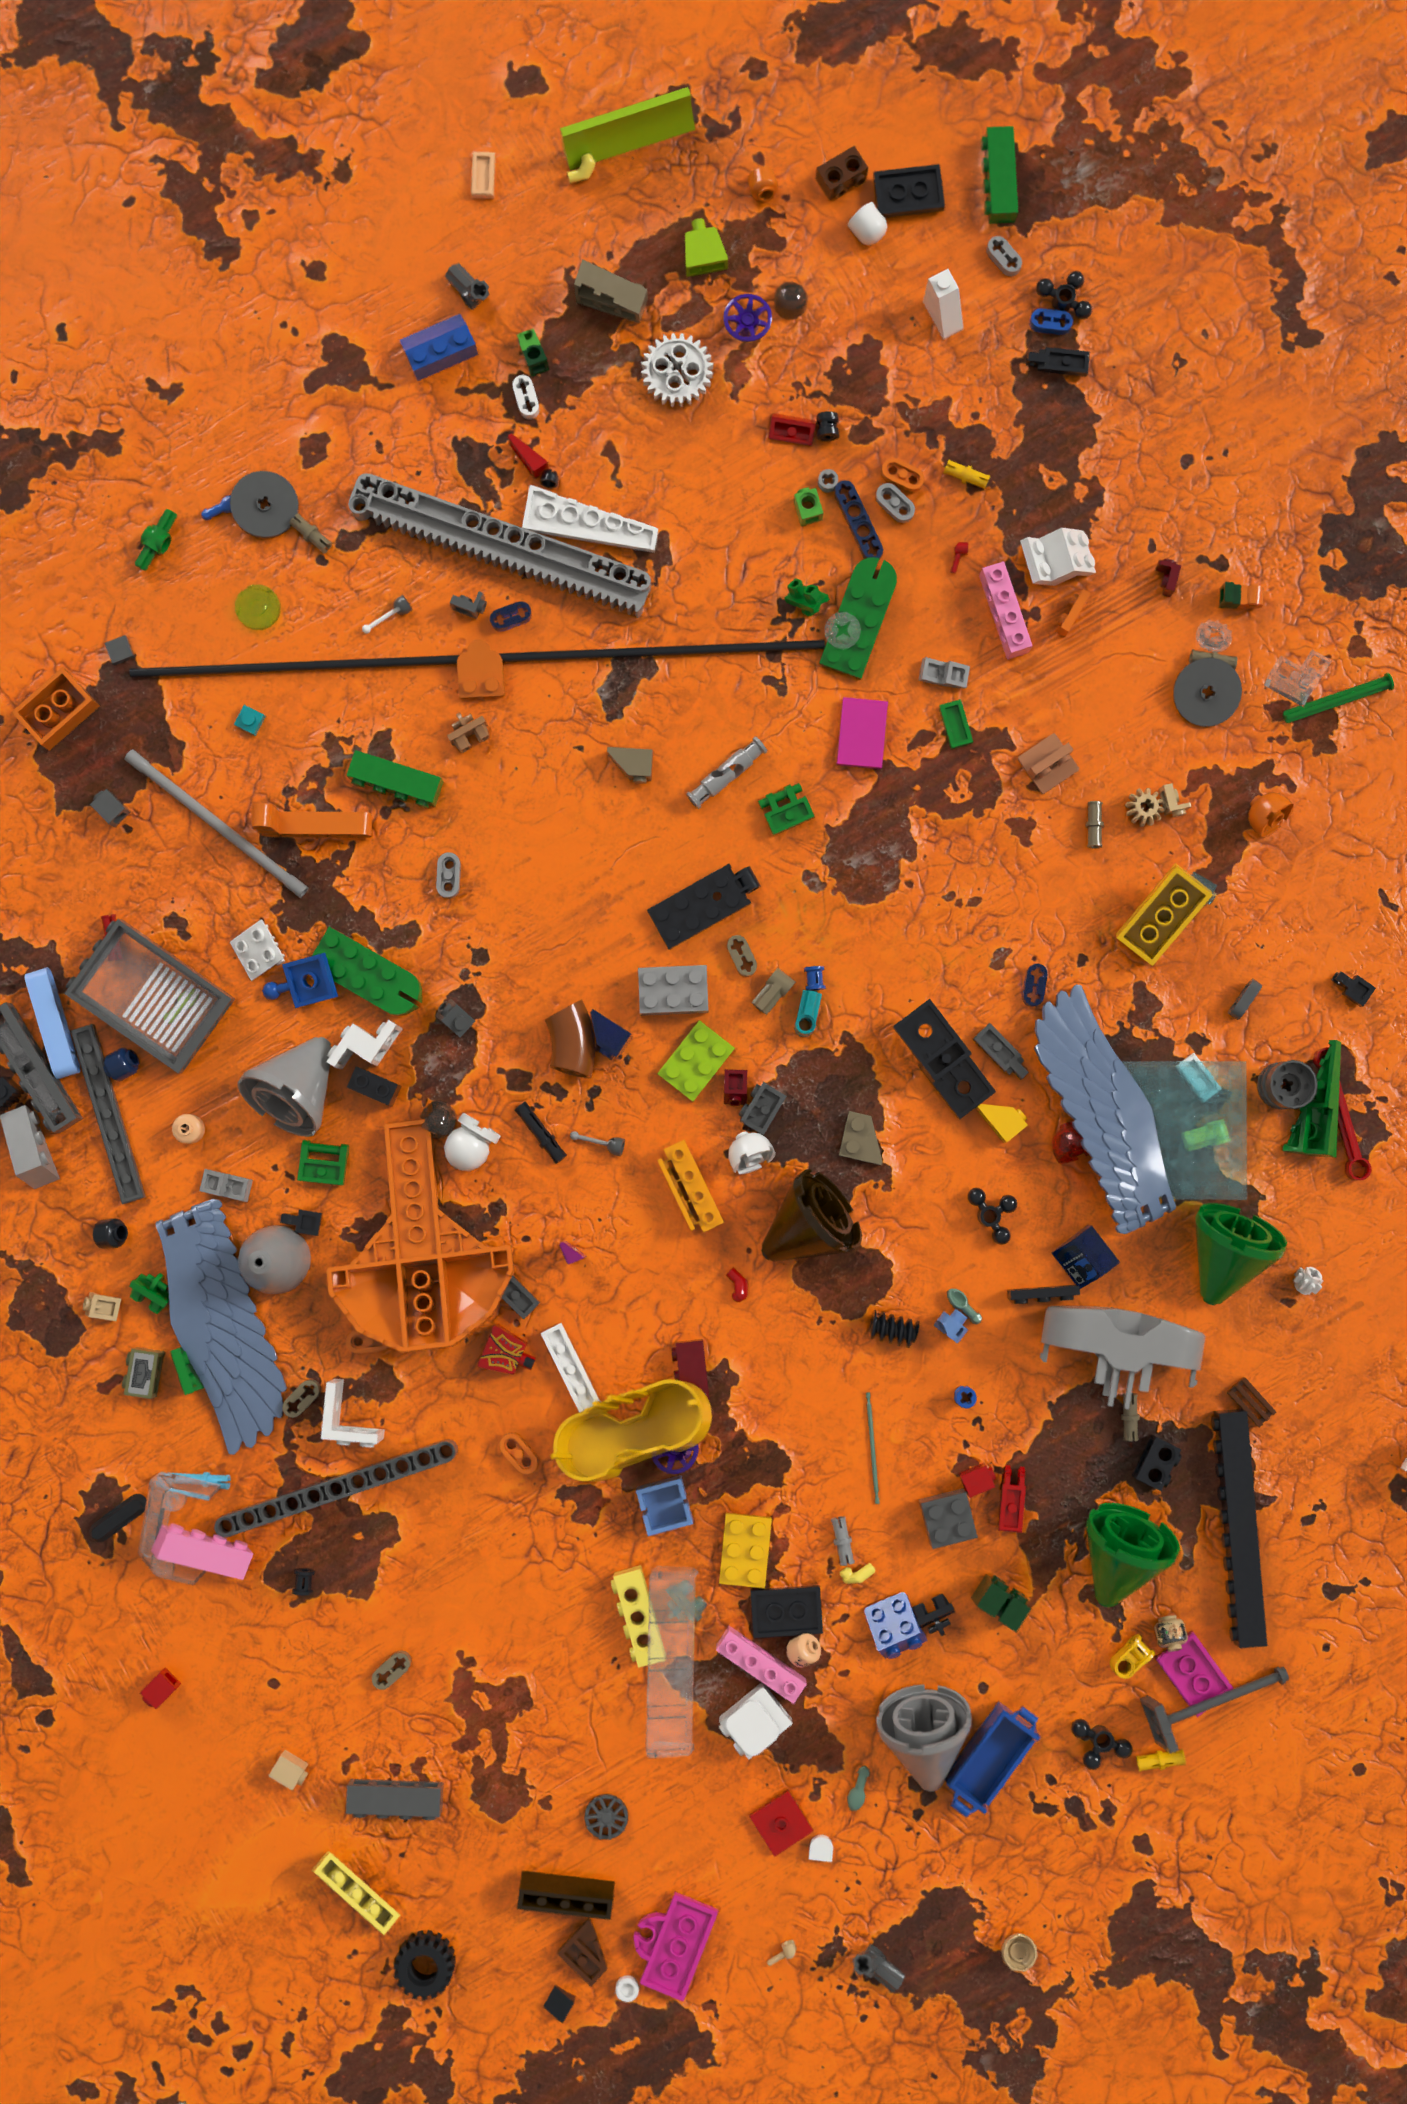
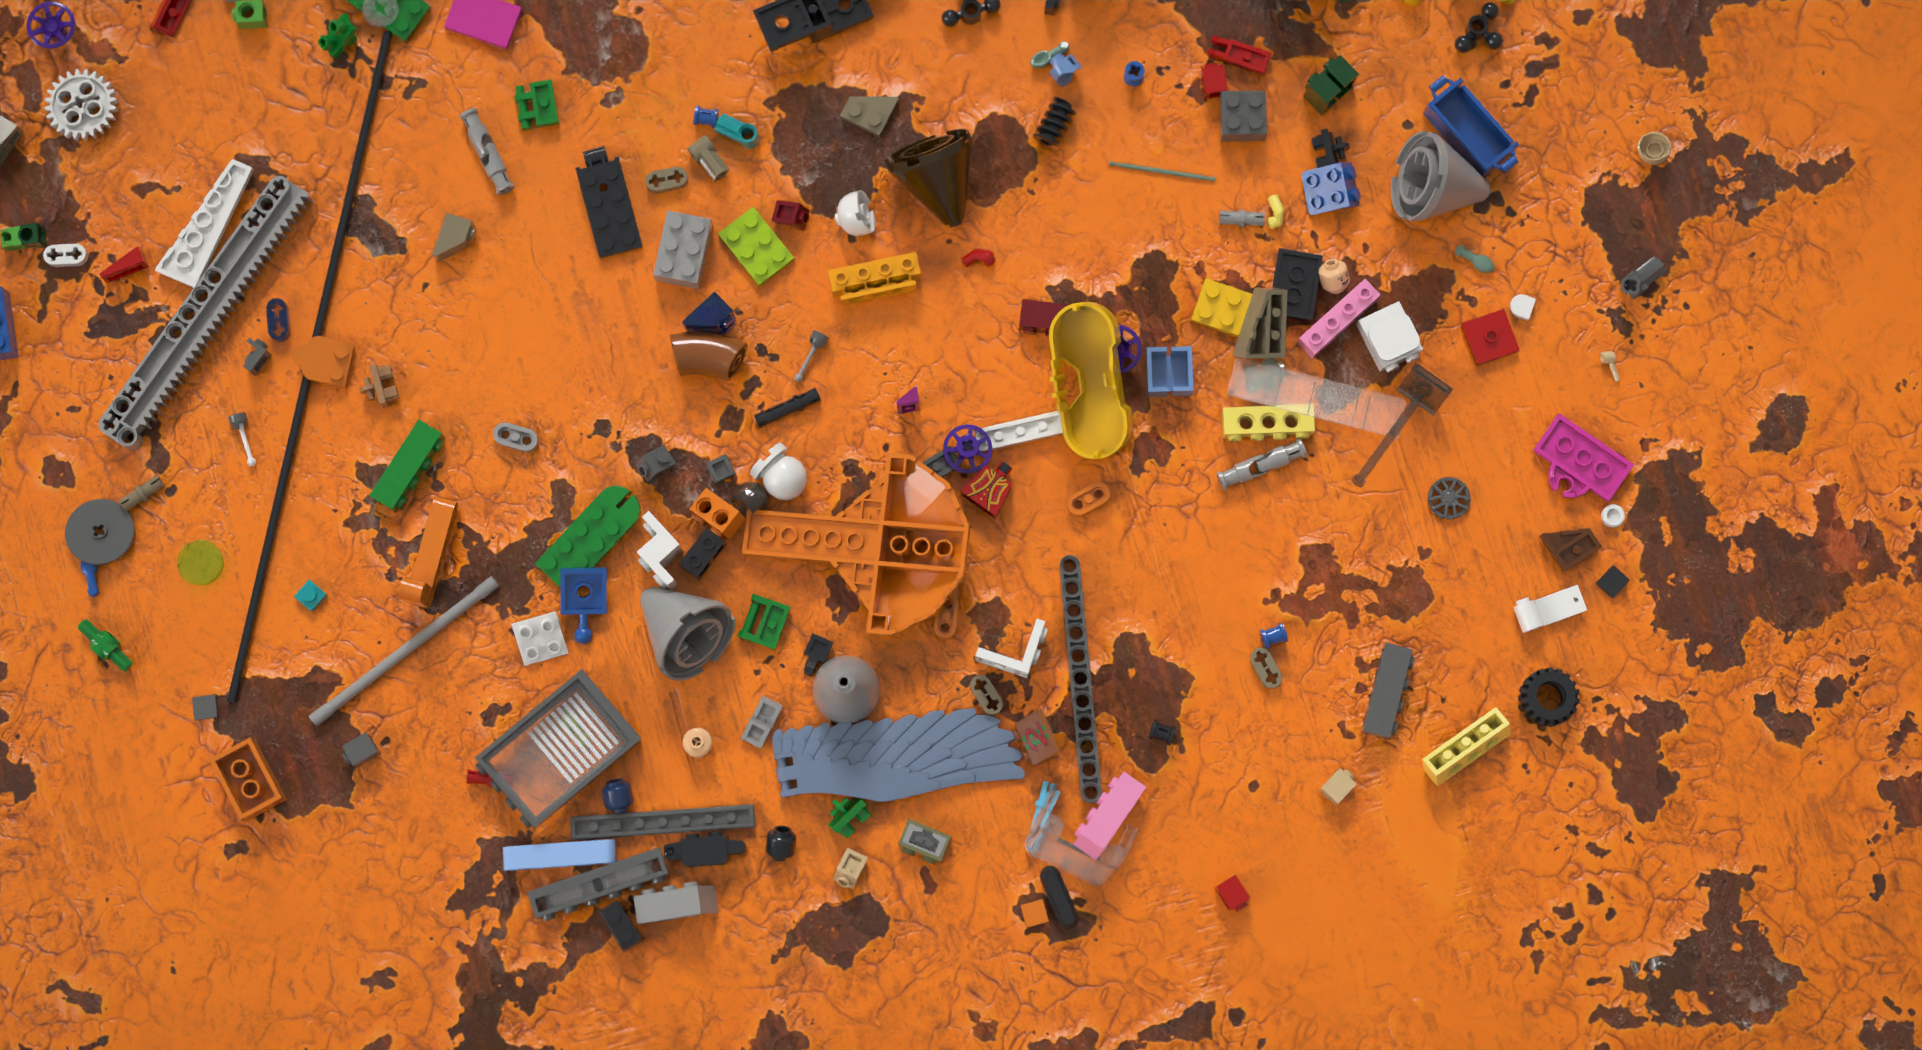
camera: 80 degrees left, 5 degrees down
green bracket [170,1347,204,1395] -> none
dark brown brick [517,1871,615,1920] -> none
black hinge [540,469,559,488] -> none
dark grey bracket [739,1082,787,1135] -> none
none -> black hinge [664,832,747,867]
none -> orange brick [690,488,746,540]
none -> dark grey tile [706,454,736,484]
none -> dark purple wheel [943,425,992,473]
none -> dark orange slope [1013,708,1060,767]
none -> orange tile [1020,899,1049,928]
none -> light grey piece [1216,438,1307,491]
none -> dark tan wedge [1232,288,1288,359]
none -> blue bush [1259,623,1288,649]
none -> clear smoke tile [1352,363,1453,487]
none -> white door [1513,585,1587,633]

